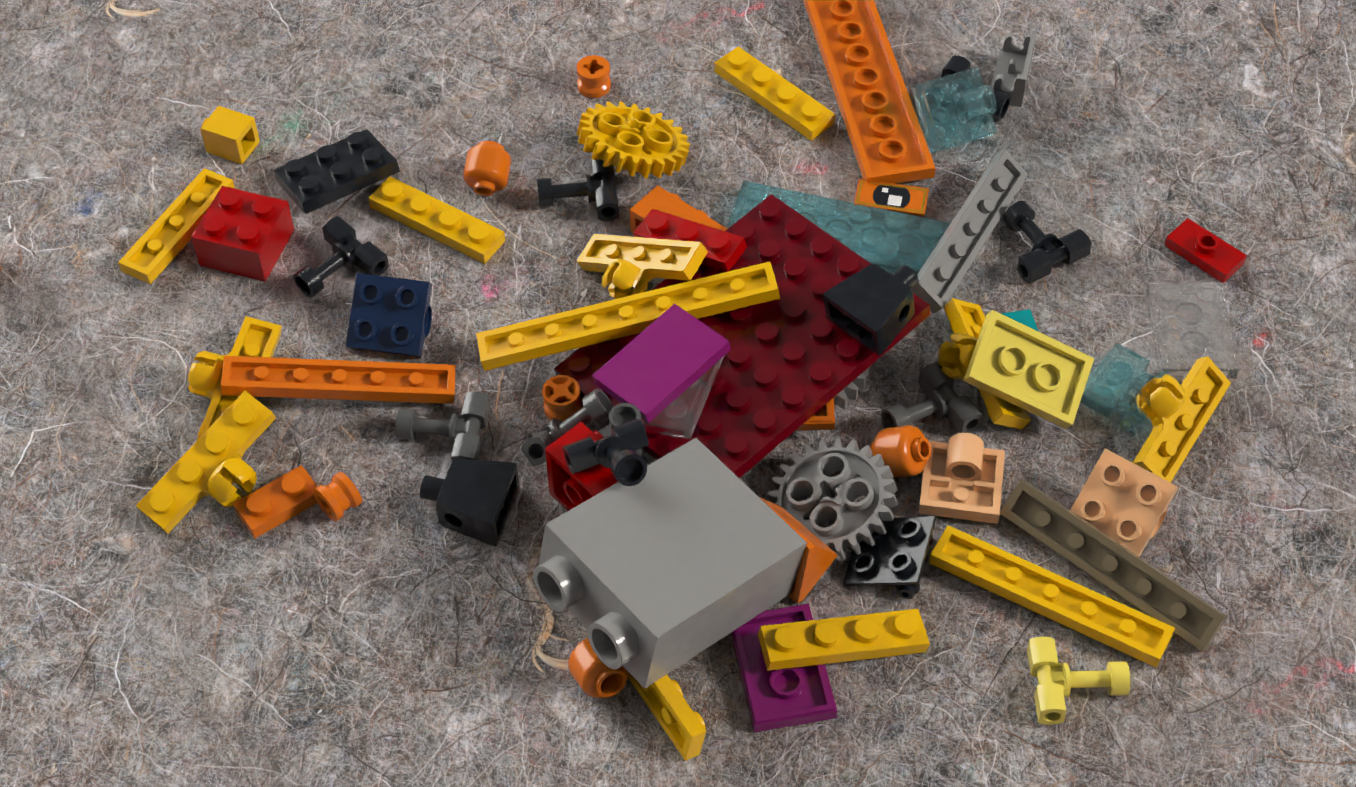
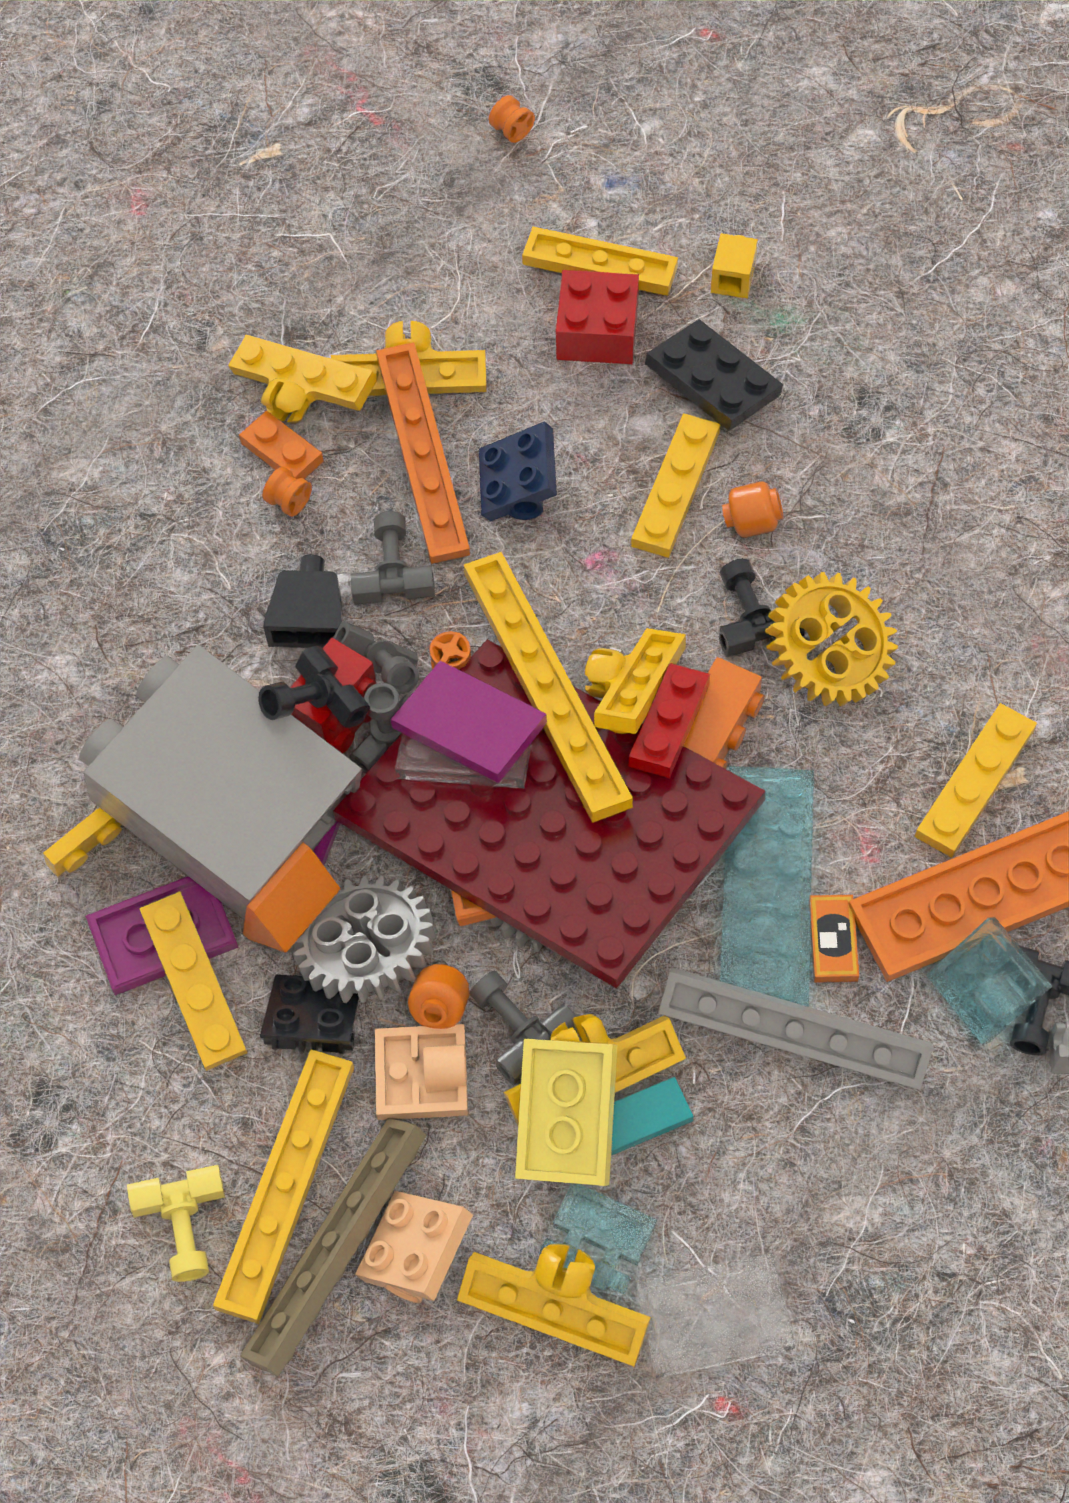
camera: 80 degrees right, 10 degrees up
black bar [293,216,389,298] -> none
orange wheel [576,55,611,98] -> none
black torso [823,264,919,356] -> none
black bar [1003,201,1092,284] -> none
red plate [1164,218,1247,284] -> none

